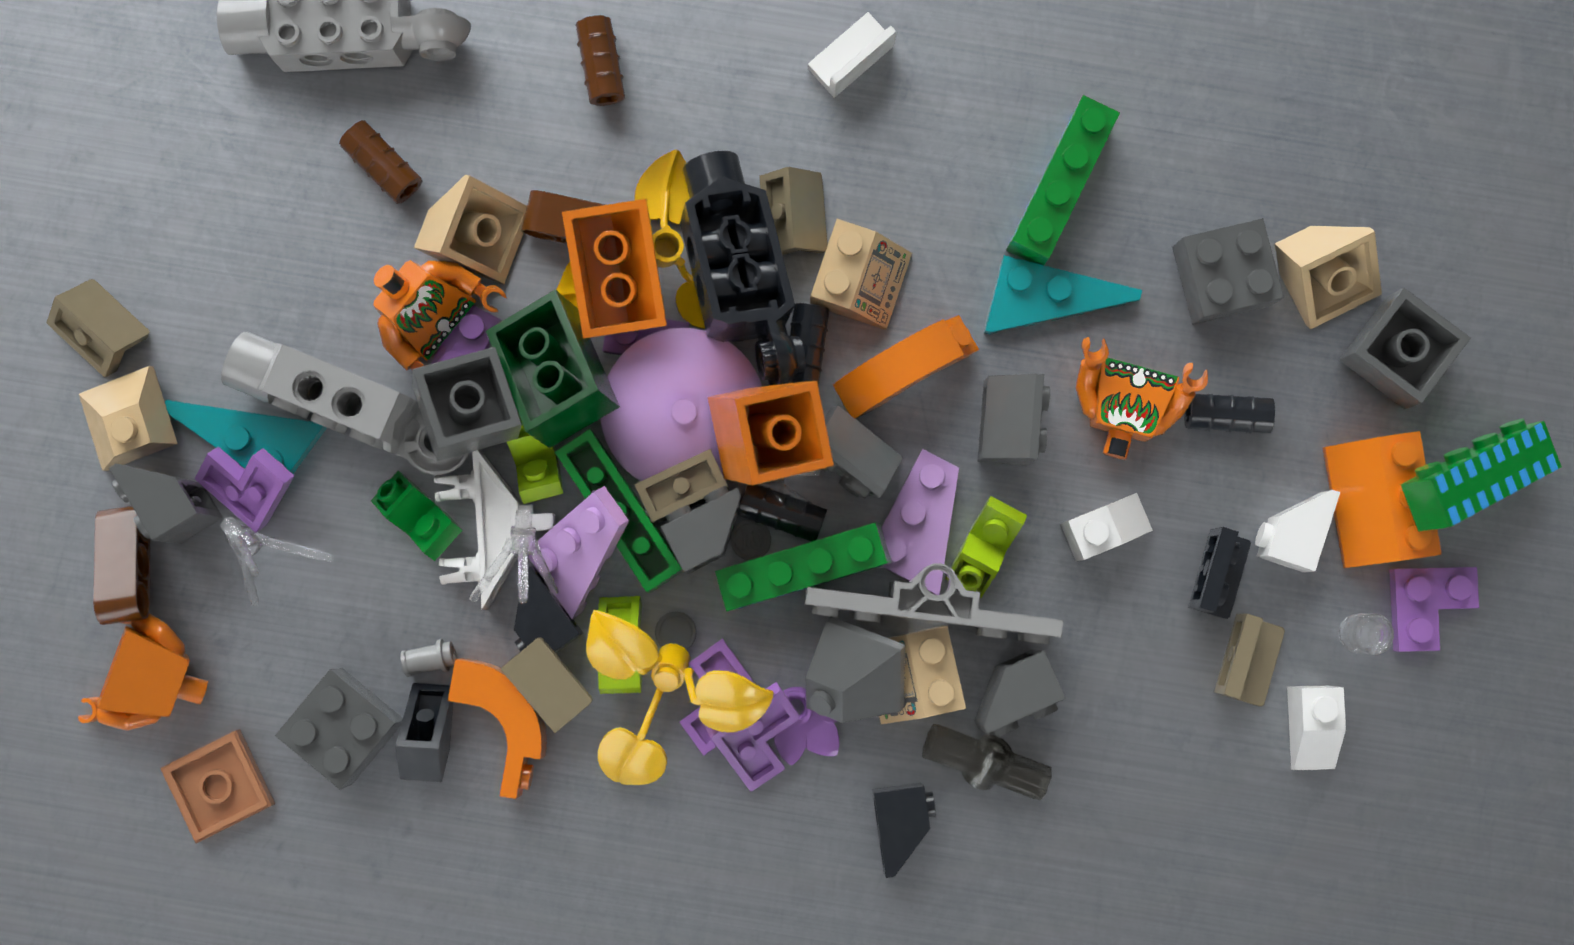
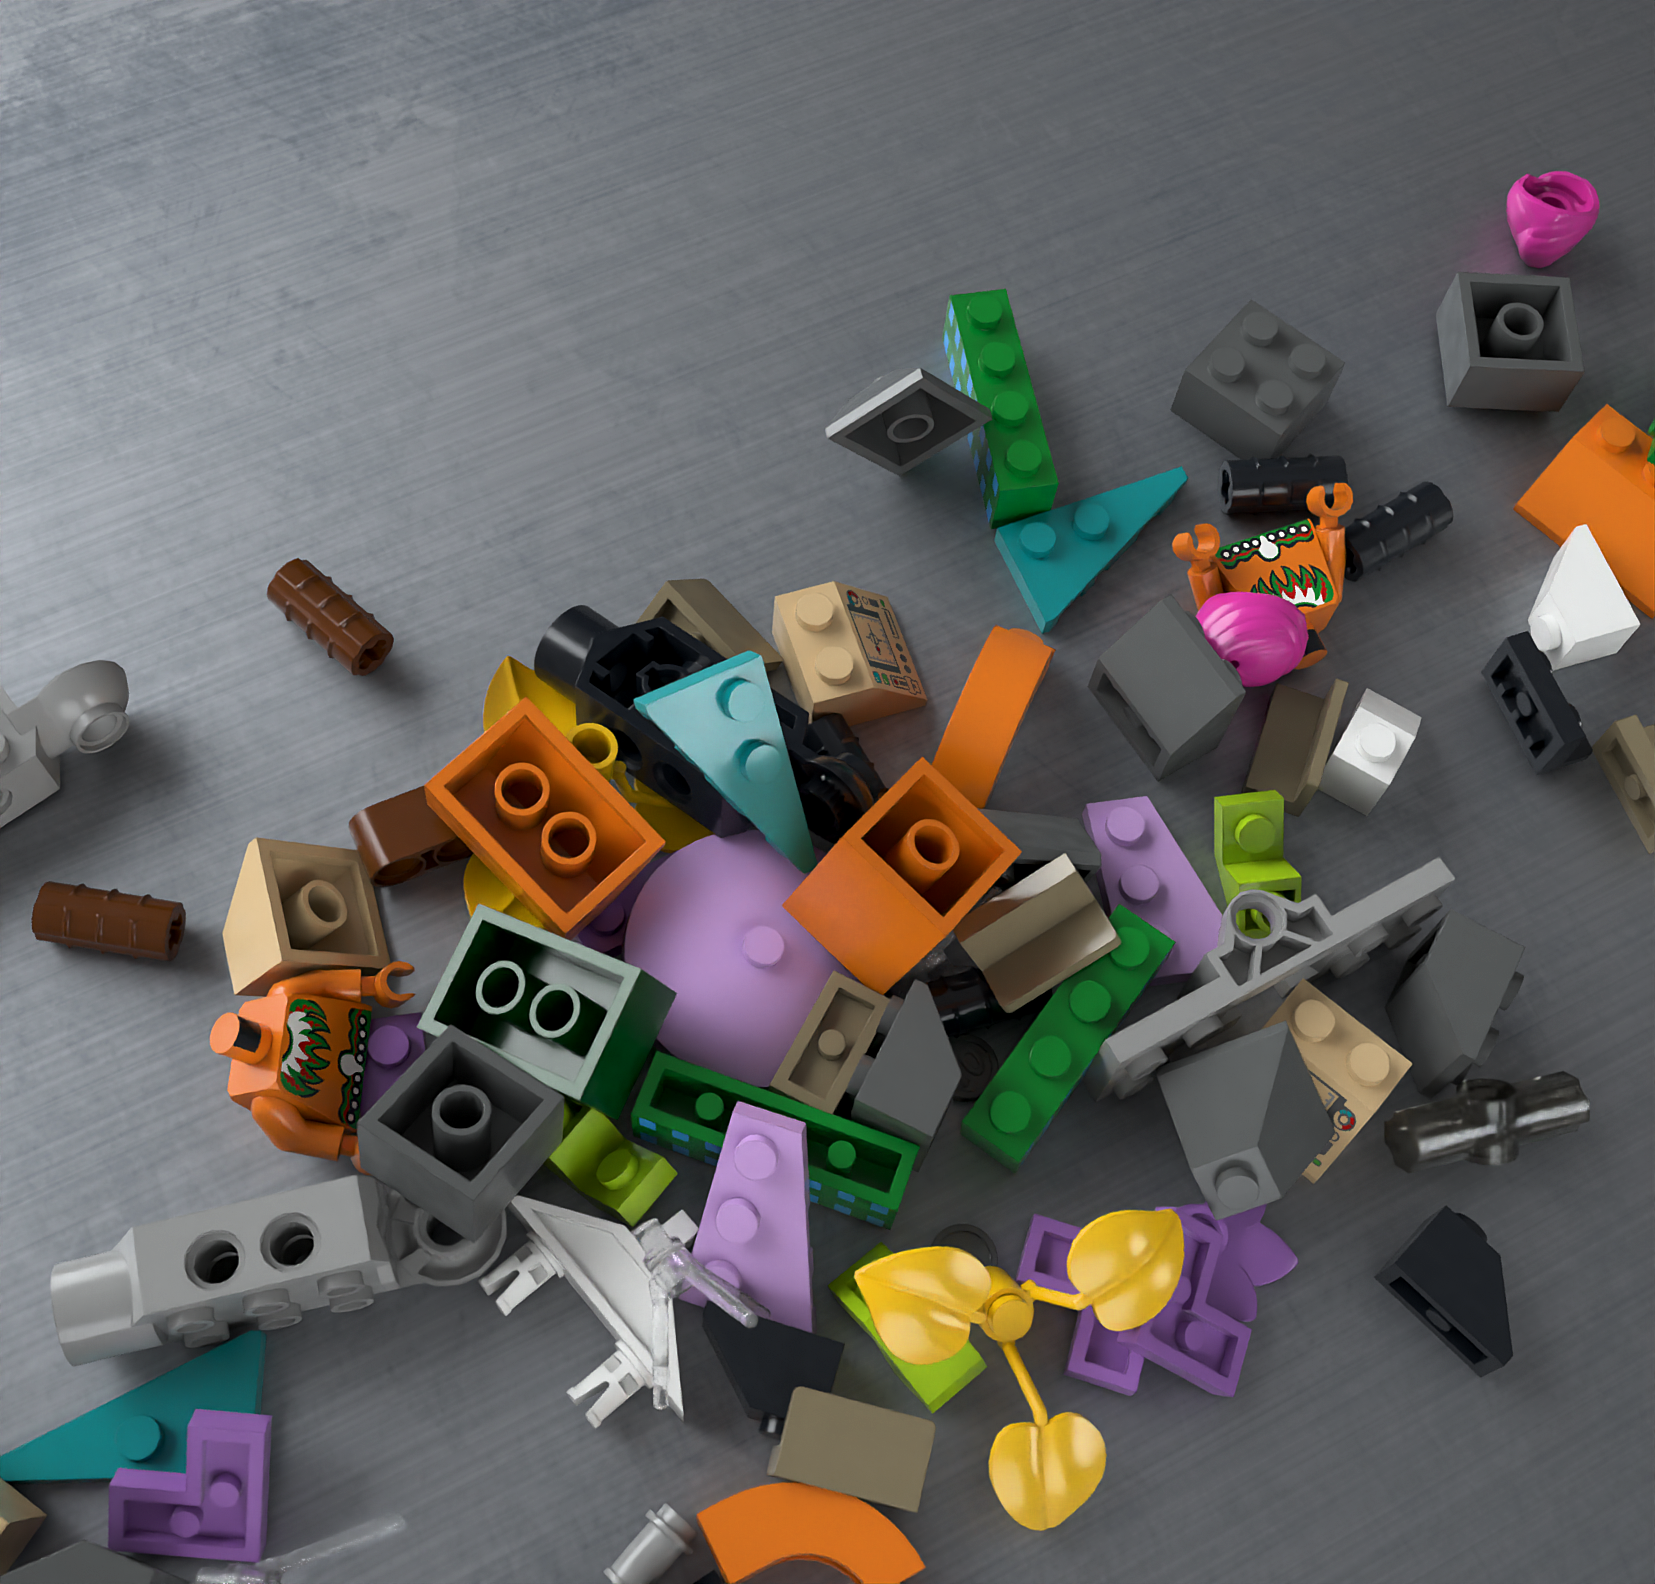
camera: 40 degrees left, 20 degrees down
green slope [371,470,463,561] -> none
white panel [808,12,897,98] -> none
tan slope [1275,226,1382,330] -> none
none -> teal wing [633,650,818,874]
none -> dark grey slope [825,368,993,476]
none -> dark tan panel [953,853,1121,1013]
none -> dark pink hair [1195,591,1309,687]
none -> black axle [1218,454,1348,515]
none -> dark tan panel [1241,678,1349,817]
none -> dark pink hair [1506,171,1600,269]

